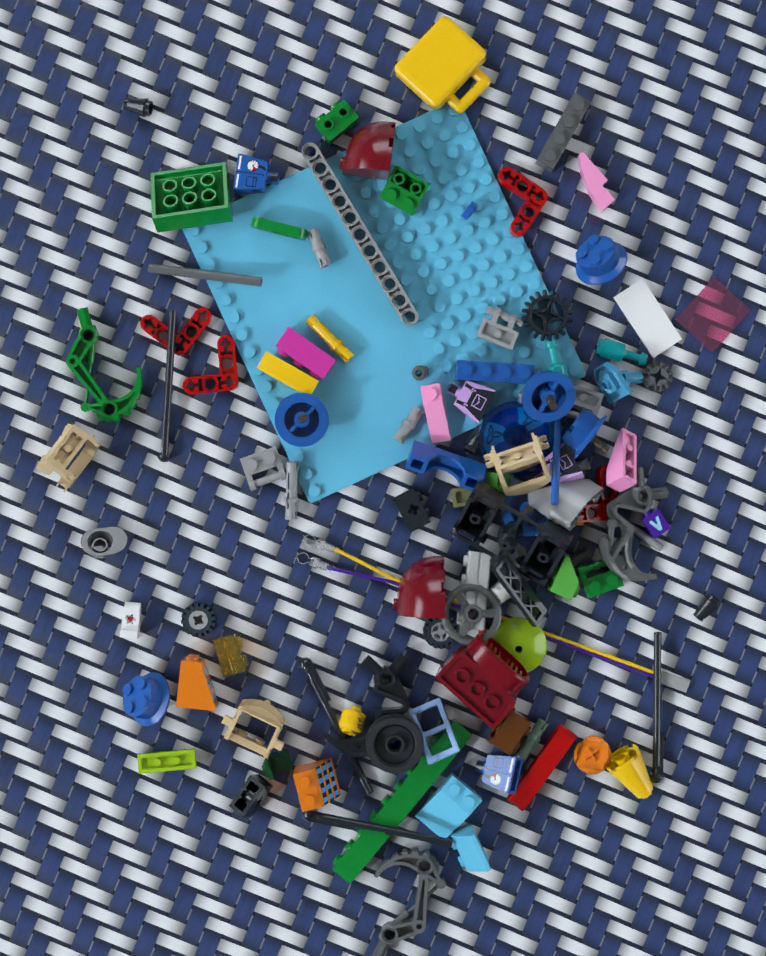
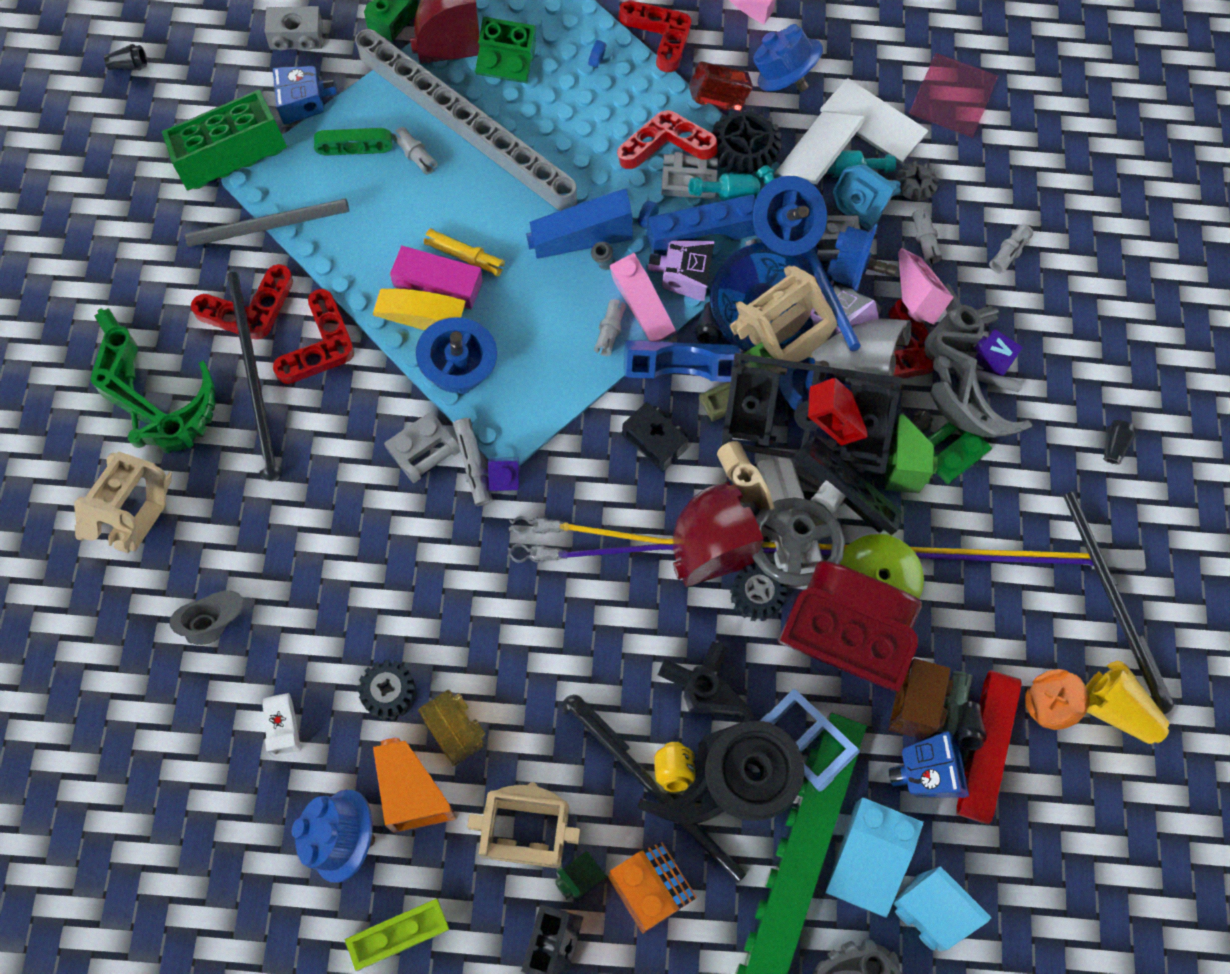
camera: 20 degrees left, 20 degrees down
black bar [302,810,453,847] -> none
none -> light grey brick [265,6,323,50]
none -> dark purple brick [488,457,520,491]
none -> blue slope [526,189,633,259]
none -> red beam [617,110,718,169]
none -> blue tile [638,200,659,229]
none -> teal piece [688,174,760,201]
none -> clear red brick [689,61,753,111]
none -> tan panel [717,441,775,510]
none -> white piece [774,111,865,185]
none -> red slope [808,378,867,445]
none -> light grey pin [912,208,942,264]
none -> black cone [954,701,987,750]
none -> light grey pin [989,224,1033,274]

